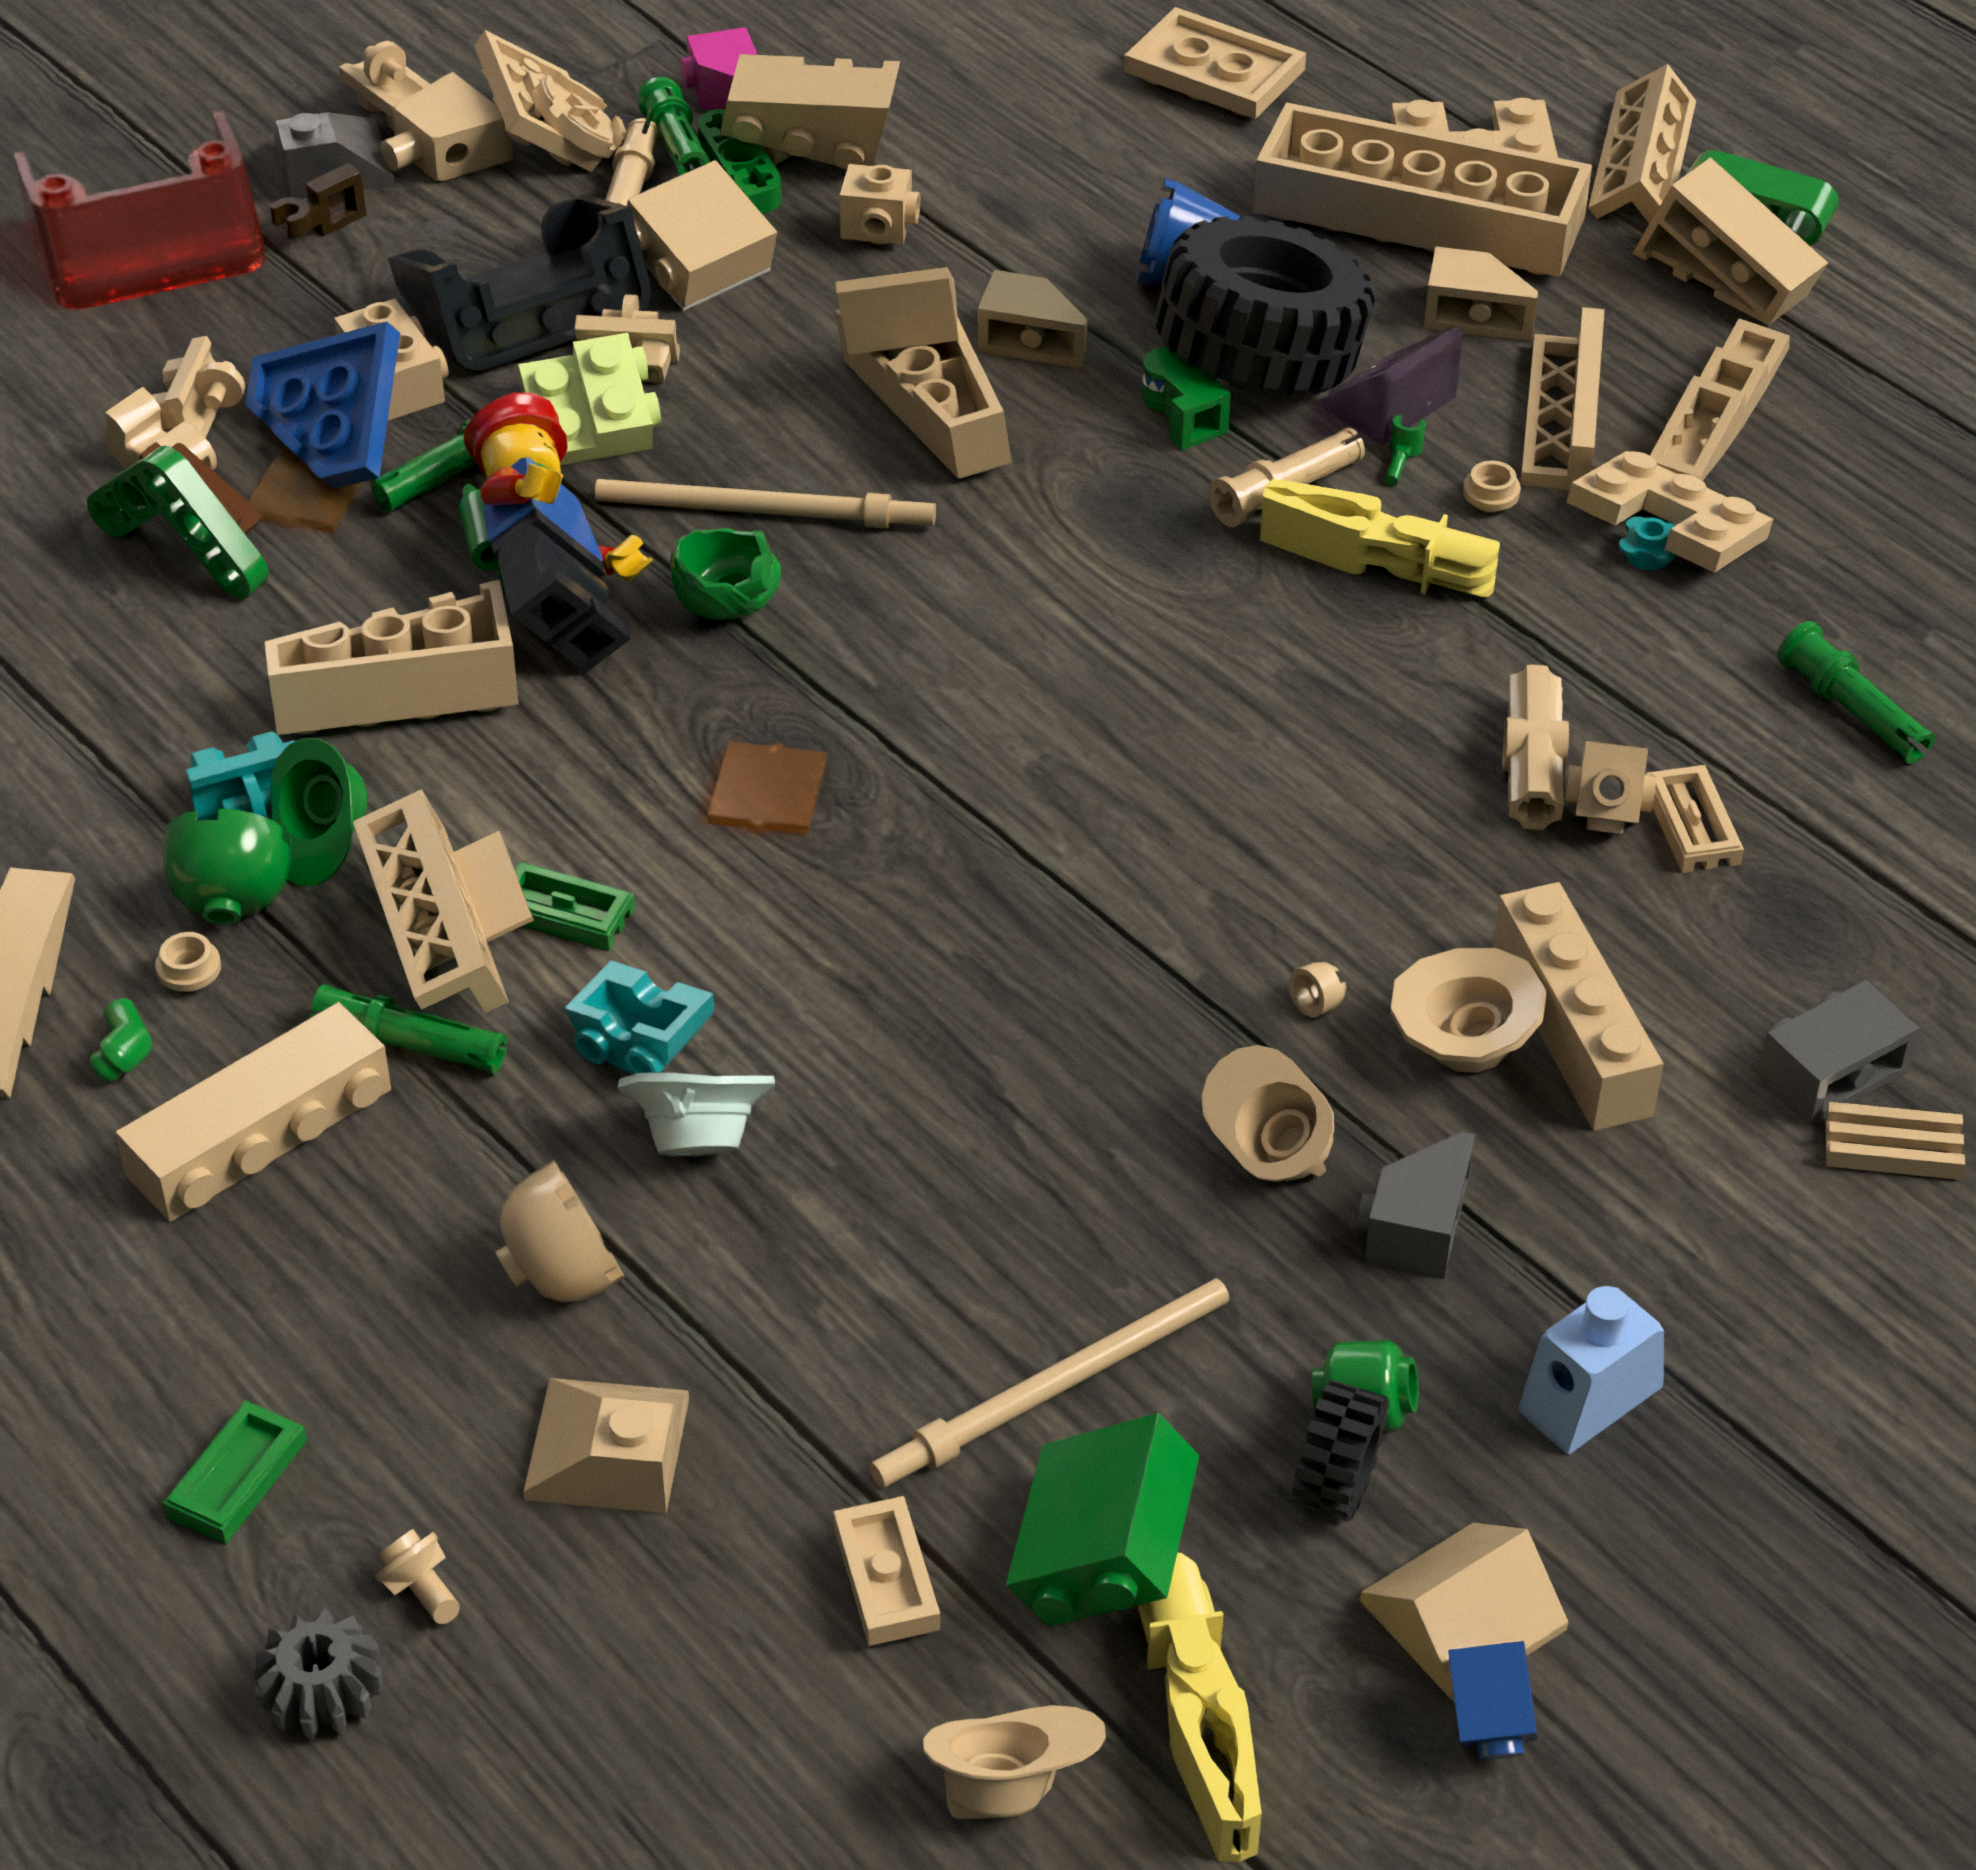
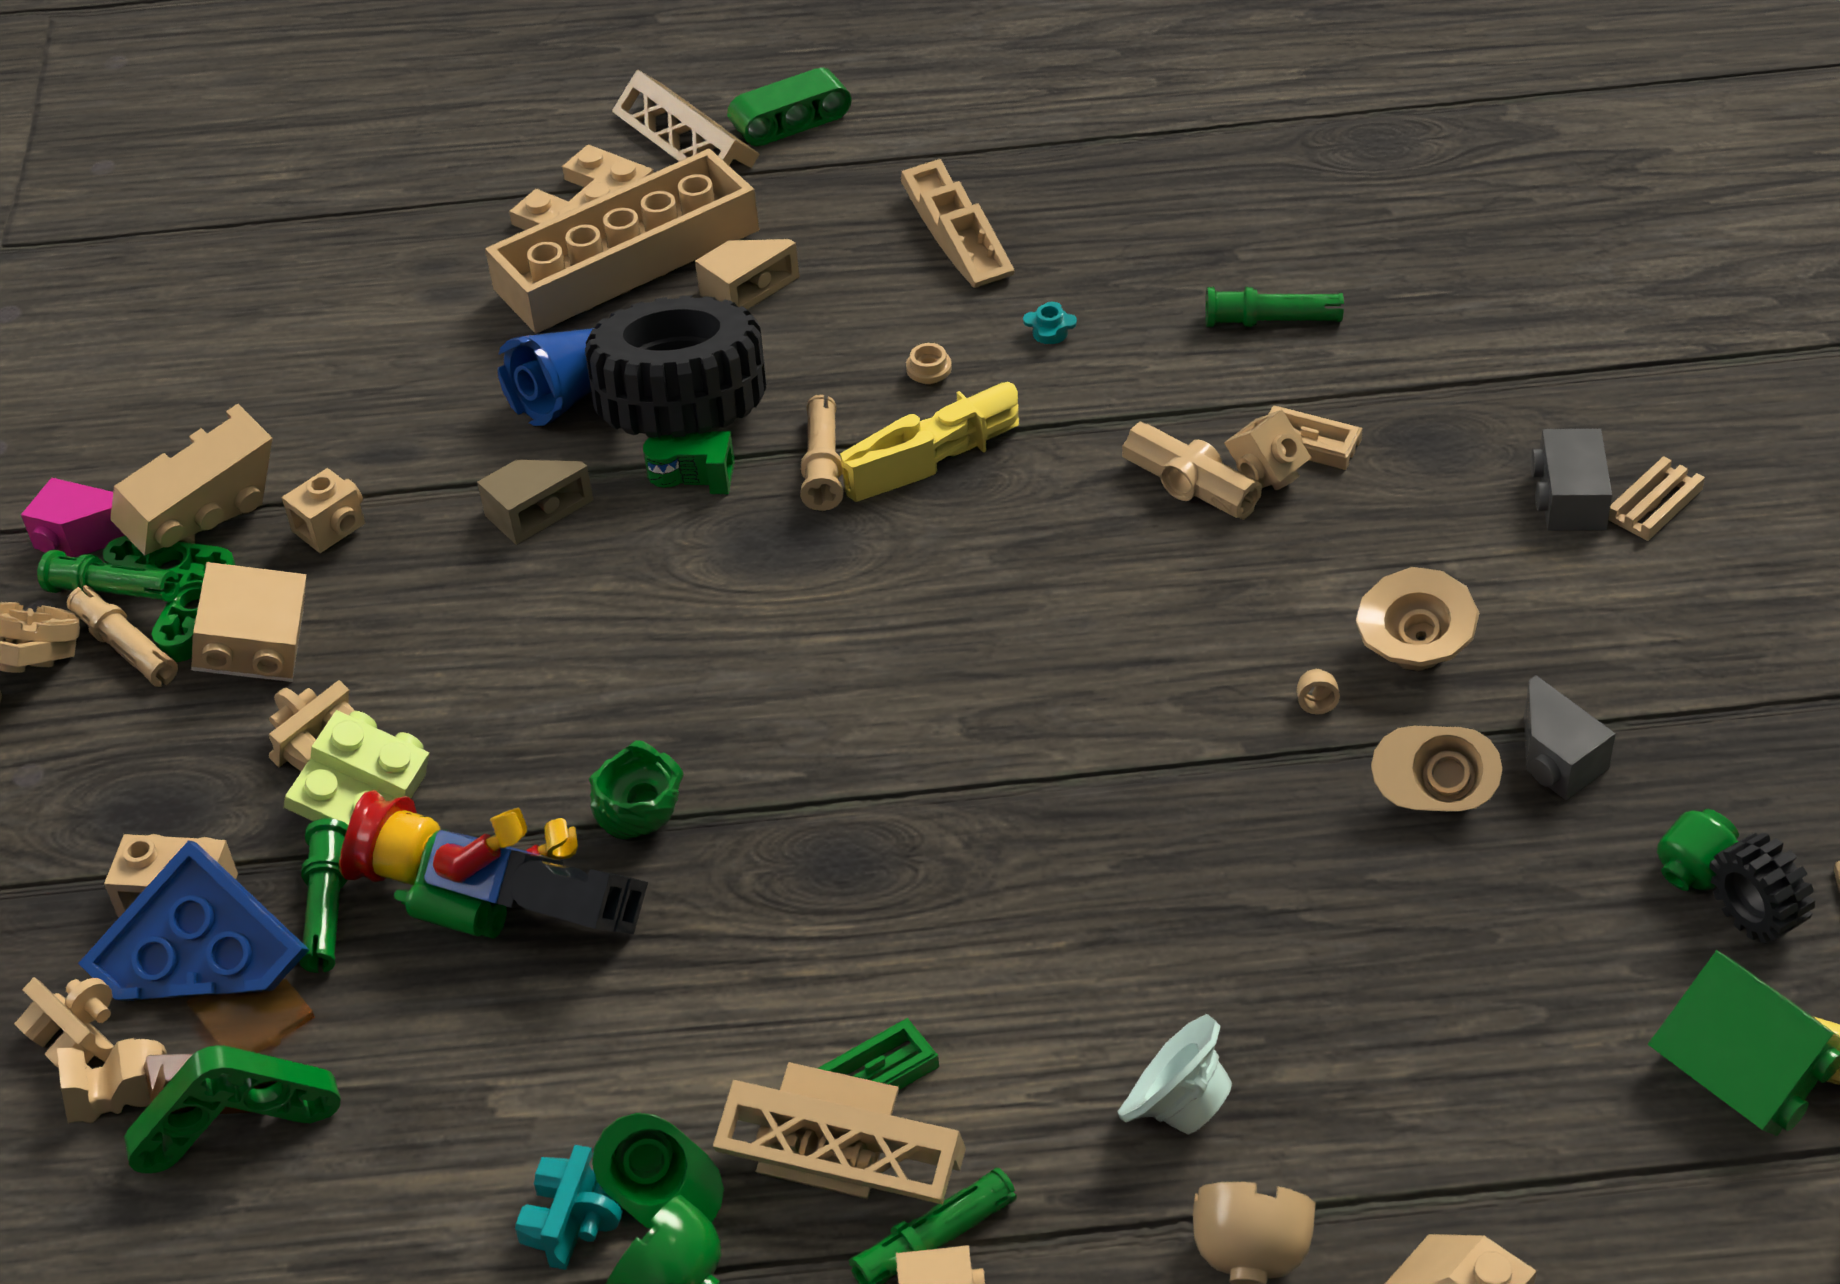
camera: 50 degrees left, 0 degrees up
tan wedge [264,579,519,735] -> none
black windscreen [388,195,652,371] -> none
teal cylinder [564,960,714,1074] -> none
tan bar [595,479,936,529] -> none
clear orange piece [708,741,828,835] -> none
tan plate [833,1496,940,1646] -> none
tan wedge [834,309,1012,479] -> none
tan slope [835,267,959,355] -> none
tan bar [869,1278,1229,1489] -> none
tan plate [1124,7,1306,119] -> none
slope [1320,325,1463,445] -> none
green hand [1384,415,1426,486] -> none
tan brick [1493,882,1664,1131] -> none
light blue torso [1518,1286,1664,1455] -> none
tan fence [1520,307,1605,490] -> none
tan plate [1566,451,1773,573] -> none
tan wedge [1632,157,1828,325] -> none

